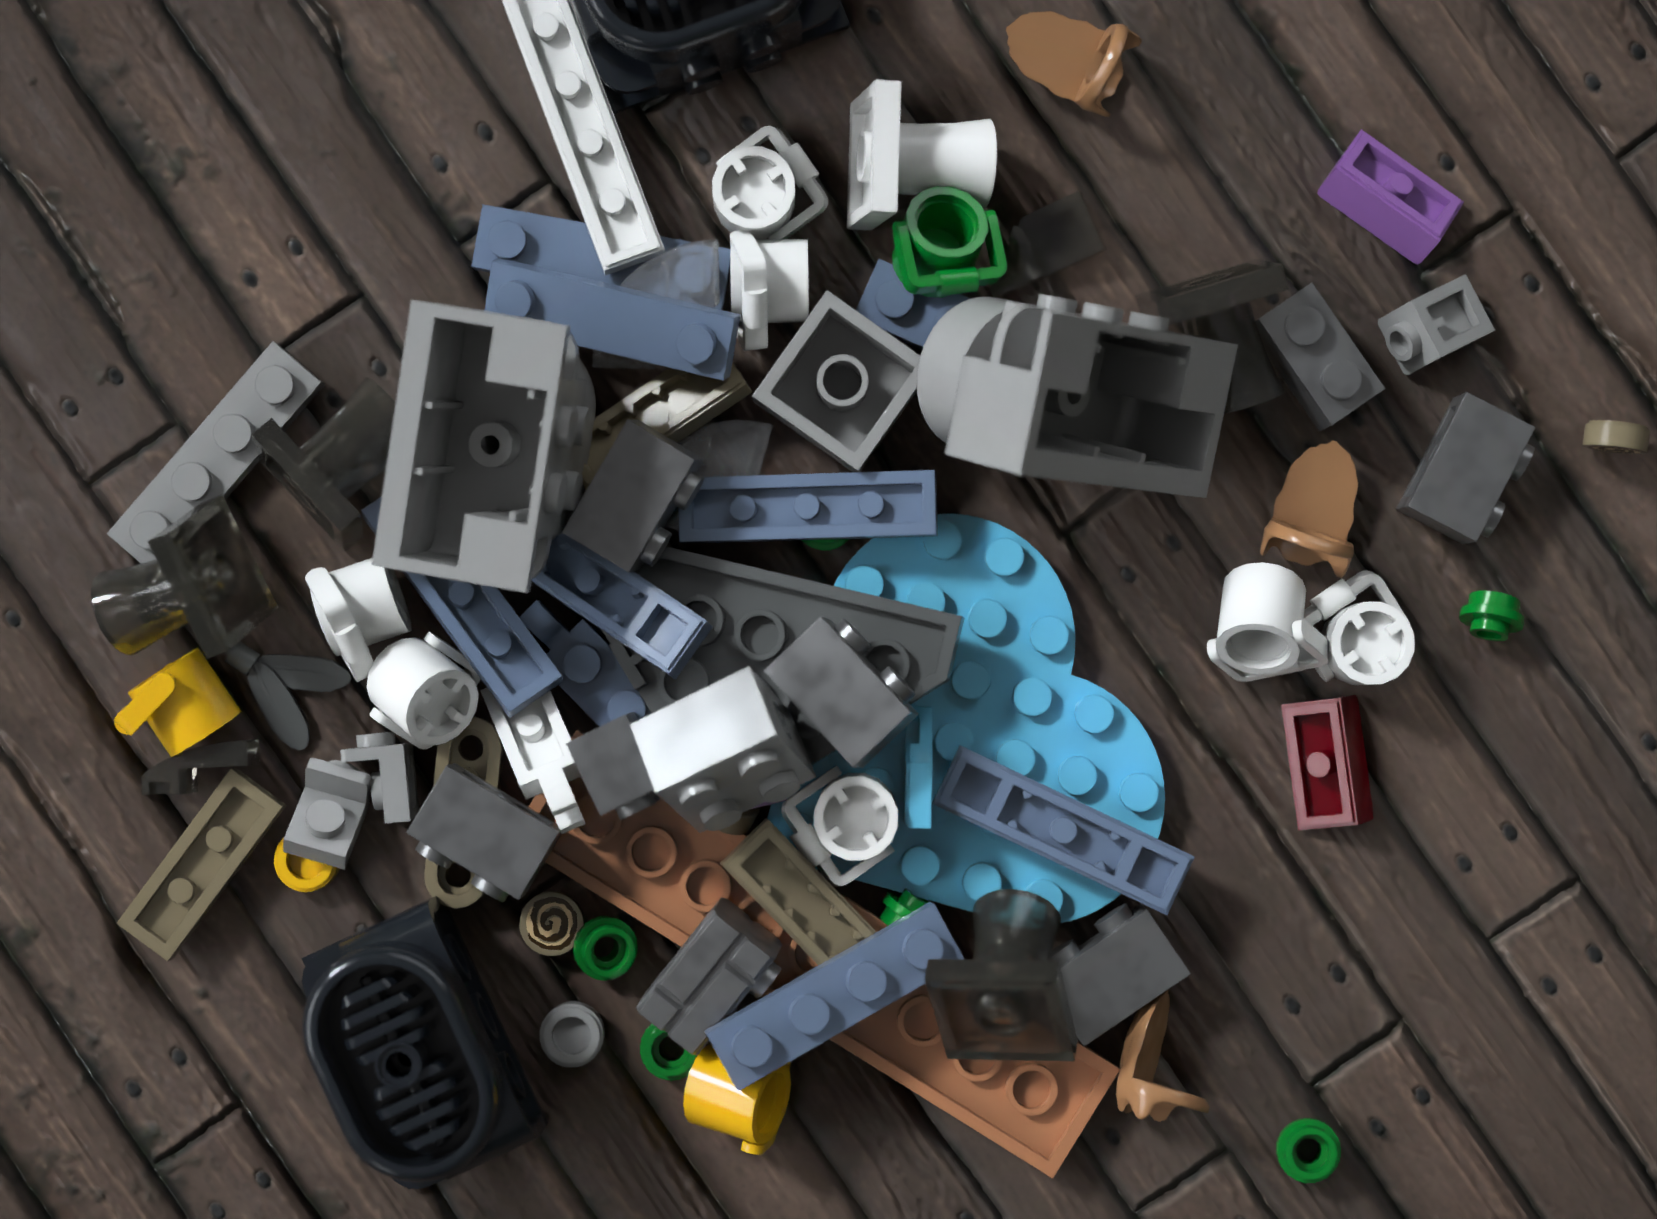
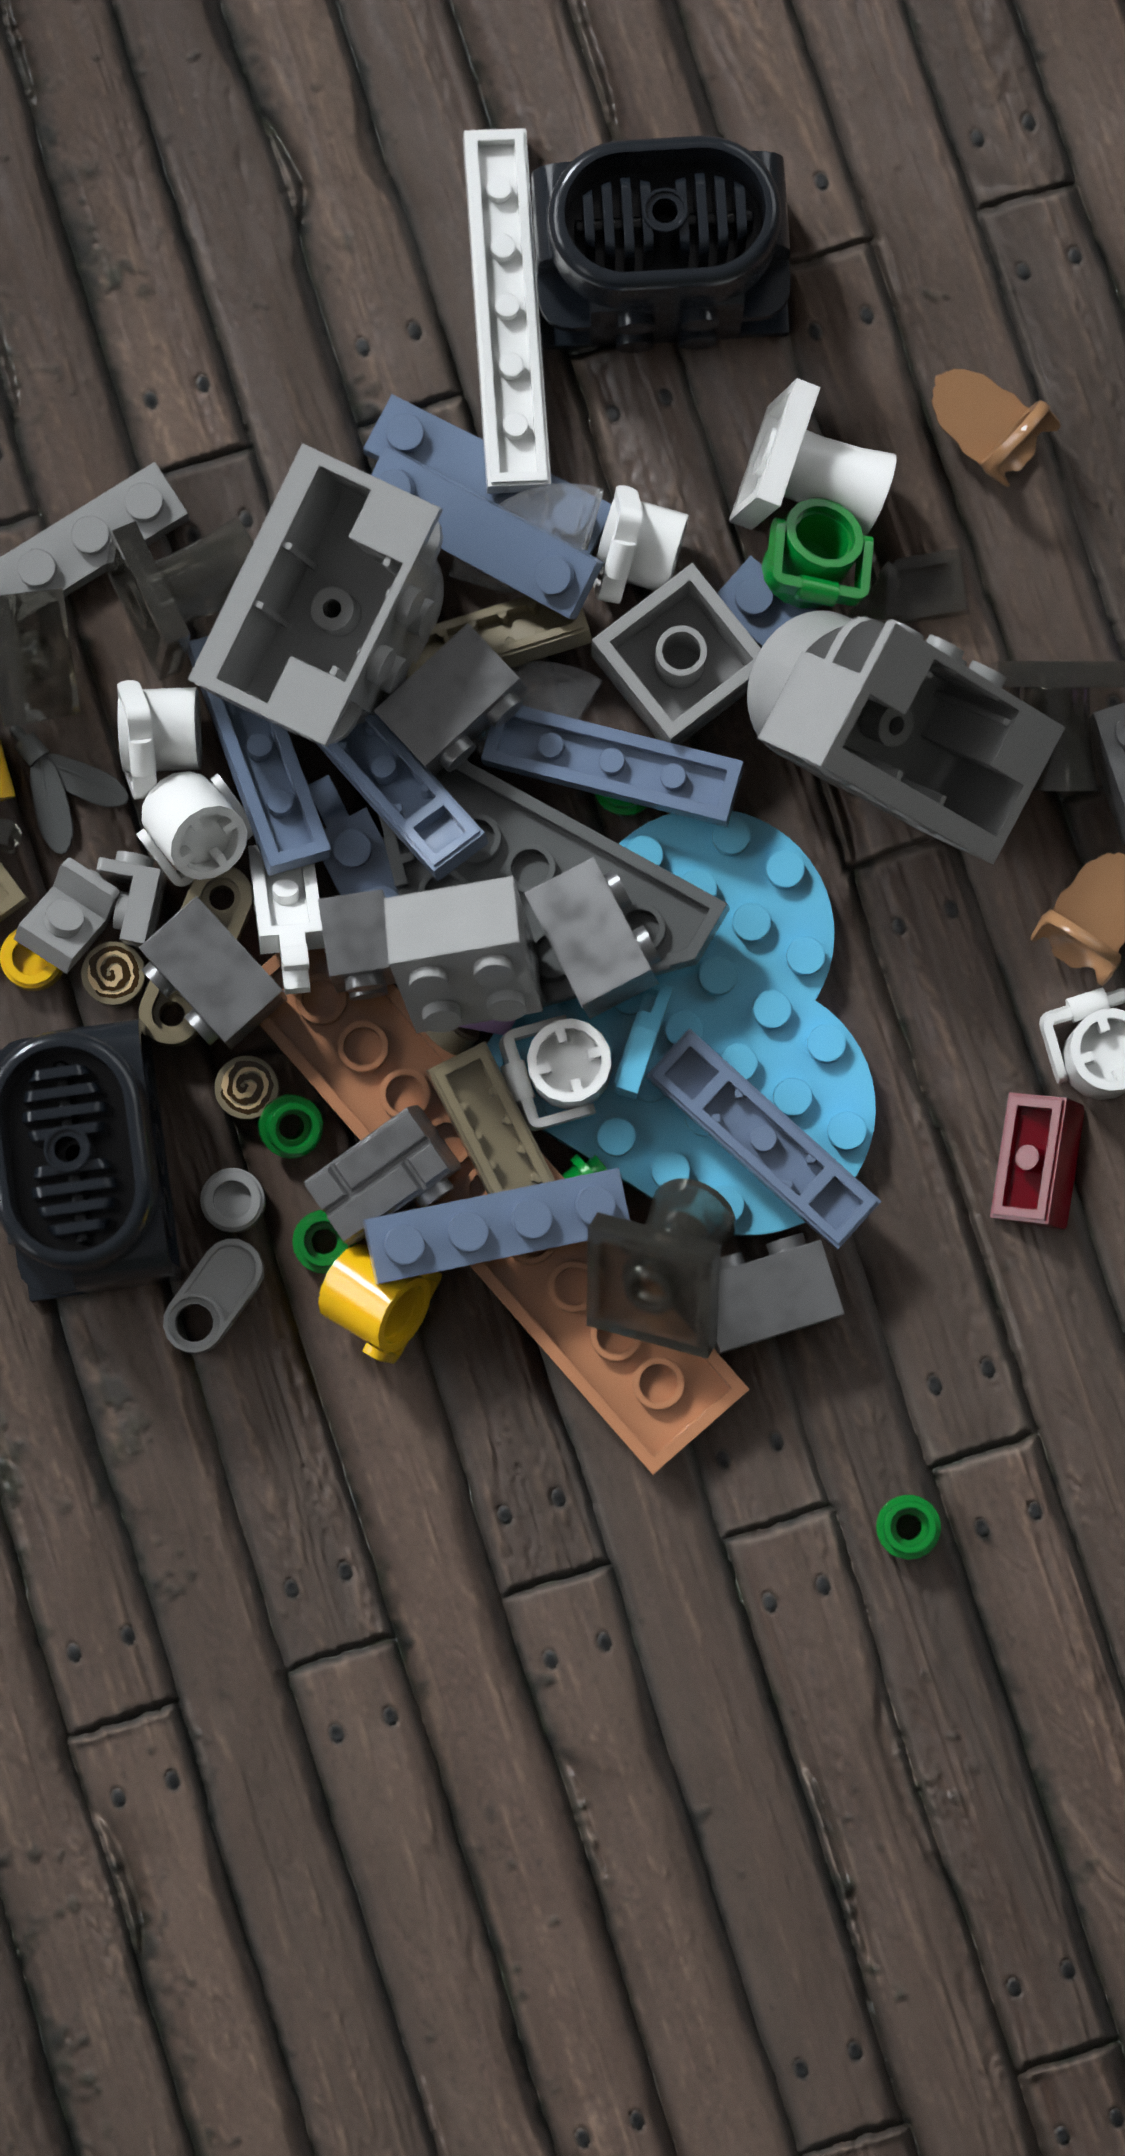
camera: 15 degrees right, 5 degrees down
white piece [712,126,828,239] -> none
medium nougat piece [1116,990,1210,1122] -> none
white piece [1207,562,1328,682] -> none
none -> tile [81,942,147,1007]
none -> light grey piece [163,1239,265,1354]

